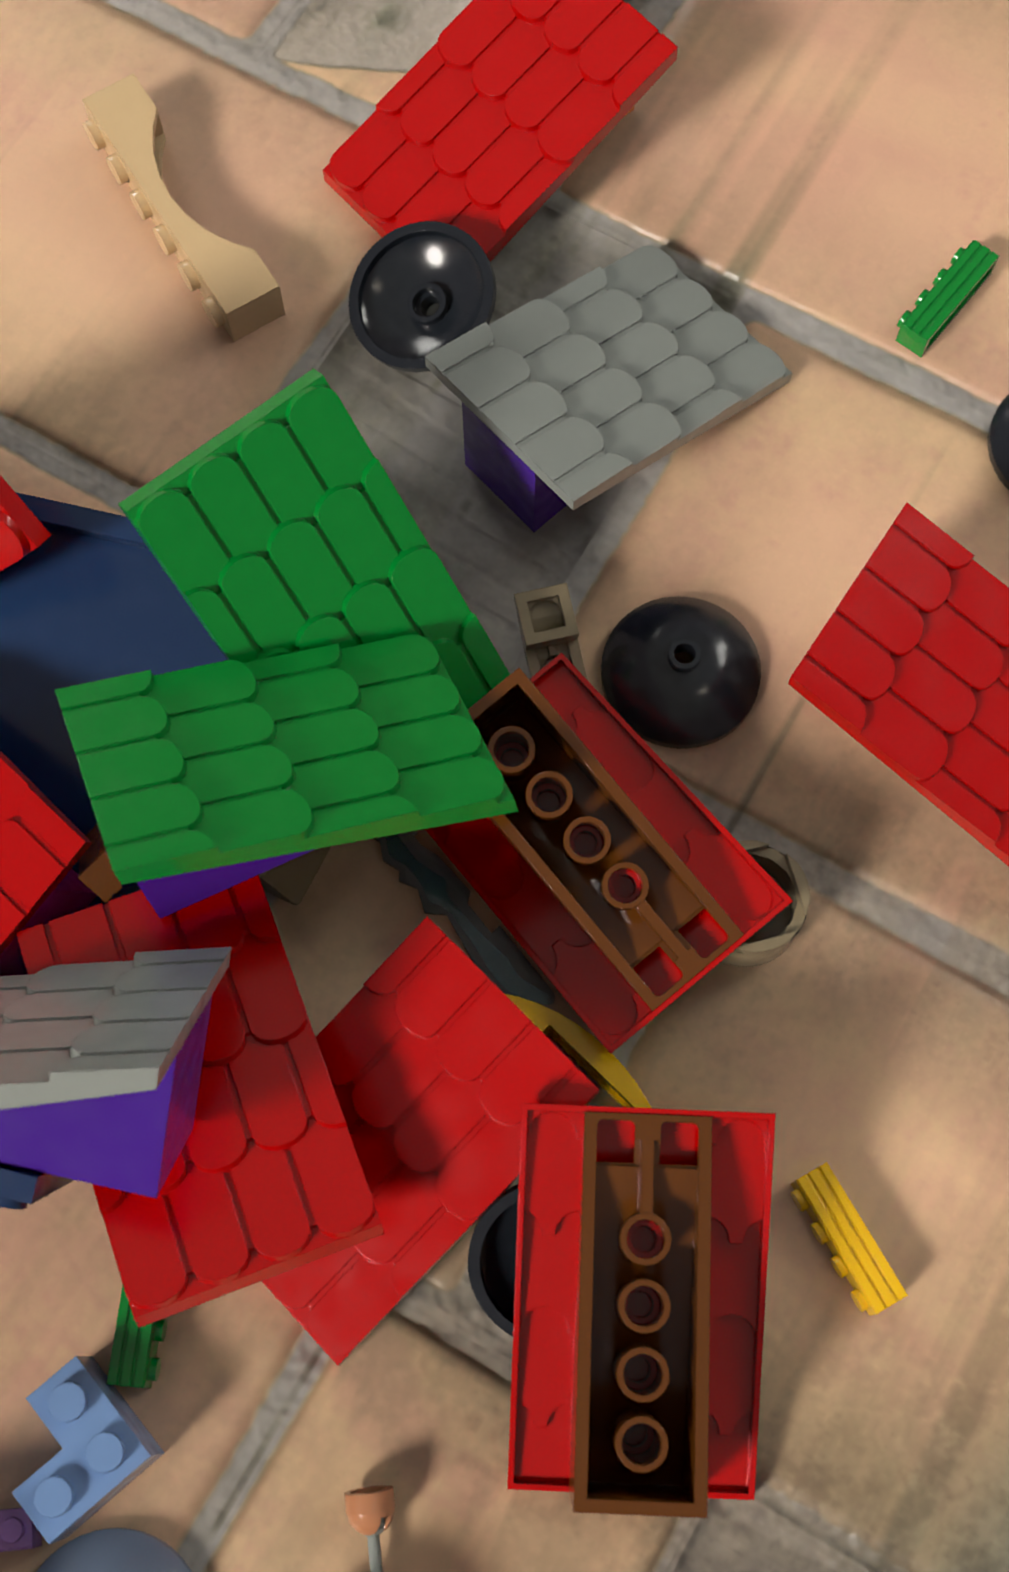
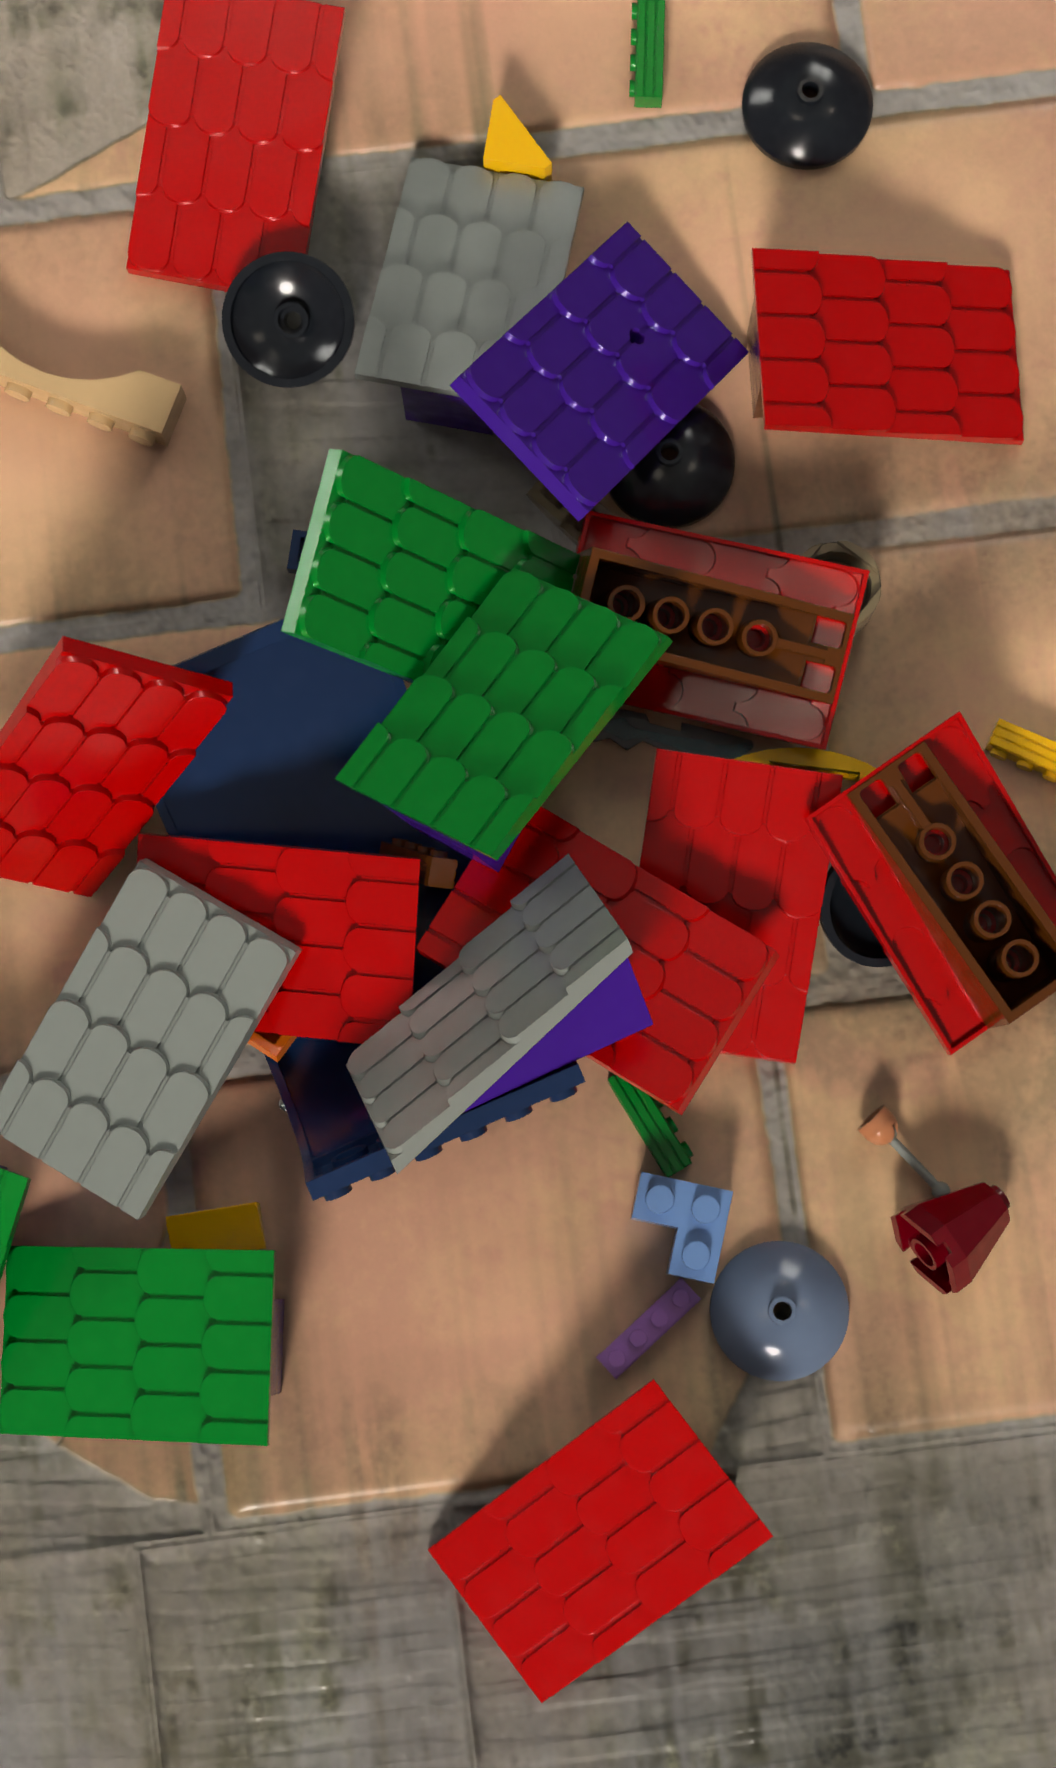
camera: 35 degrees left, 10 degrees up
none -> dark purple piece [450,221,749,522]
none -> yellow slope [483,95,552,181]

